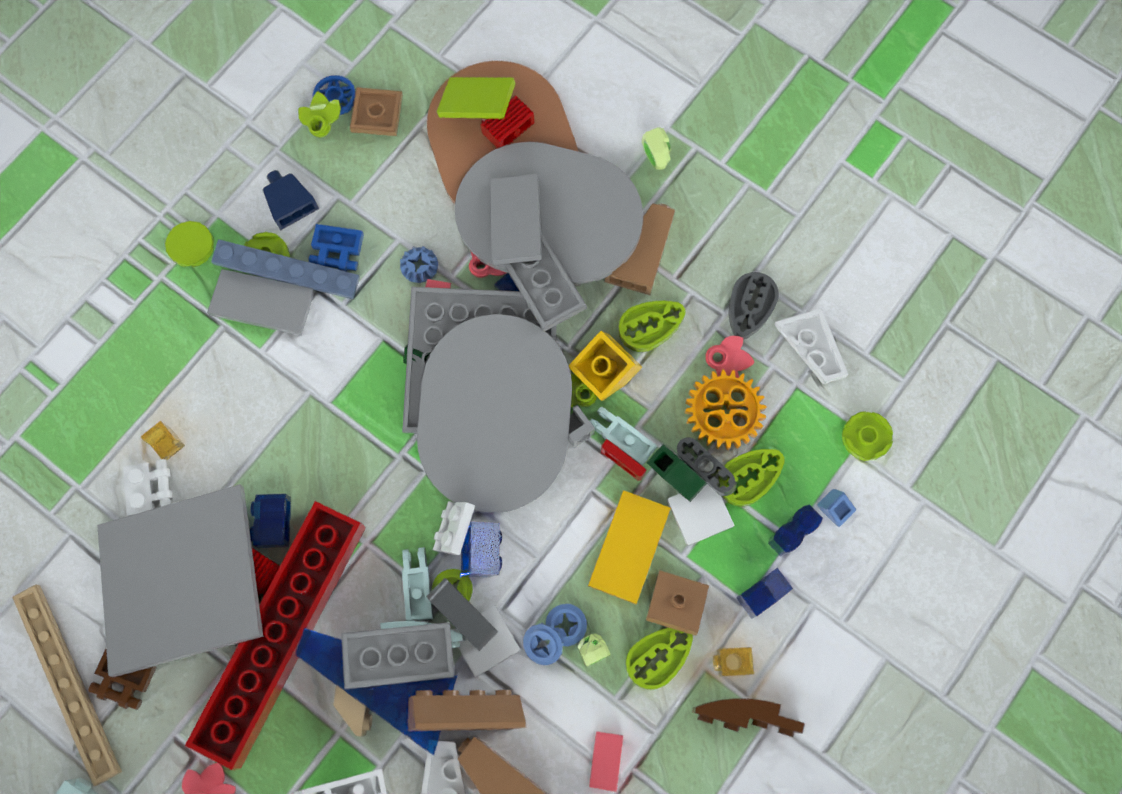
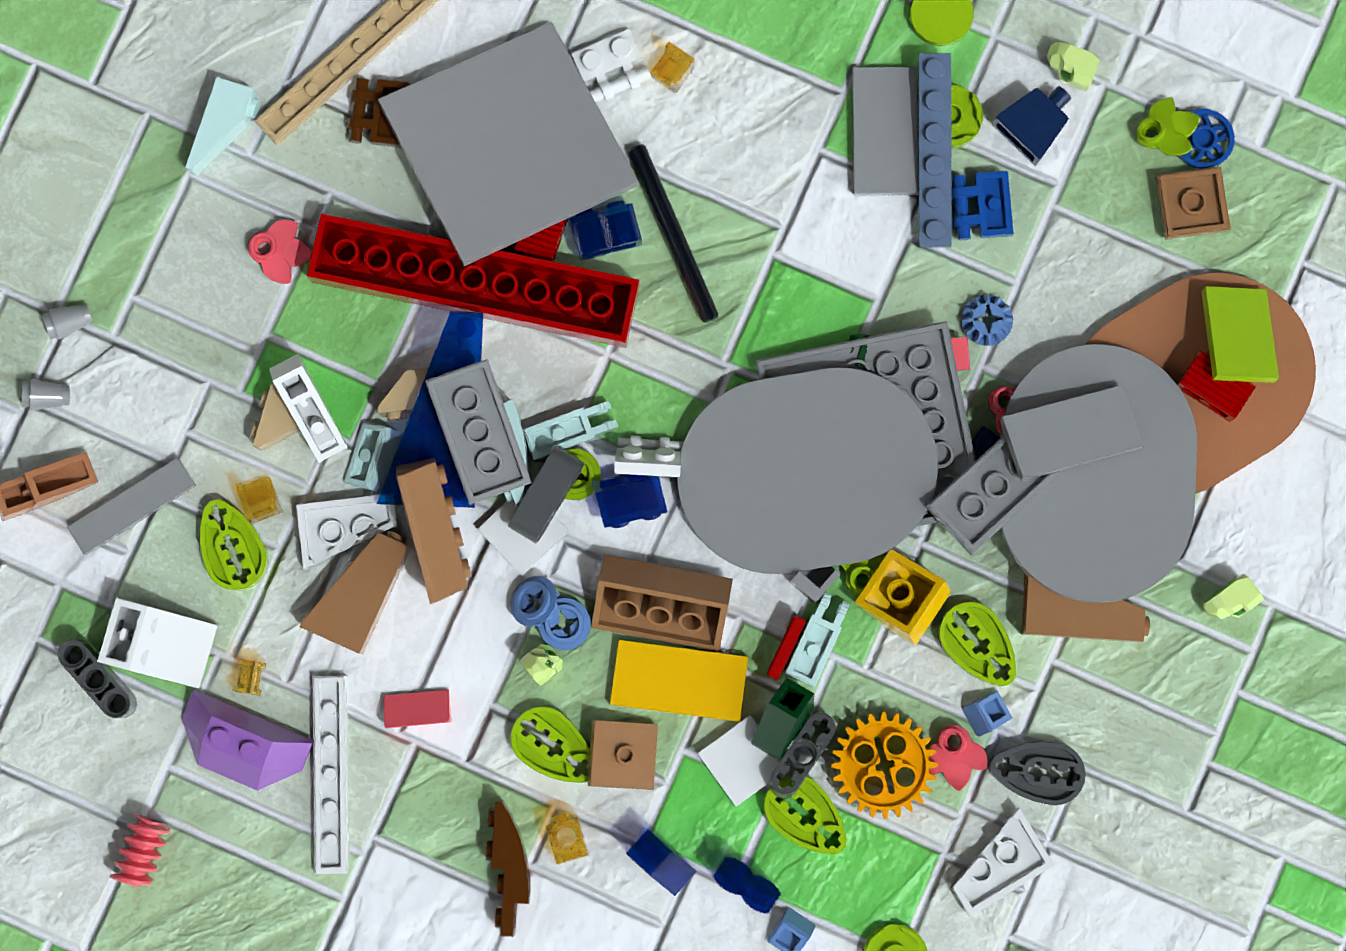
camera: 75 degrees right, 10 degrees up
none -> light aqua slope [344,421,401,494]
none -> medium nougat slope [591,554,733,652]
none -> black axle [630,144,719,323]
none -> medium blue slope [962,690,1013,737]
none -> yellowish green rock [1046,42,1100,91]

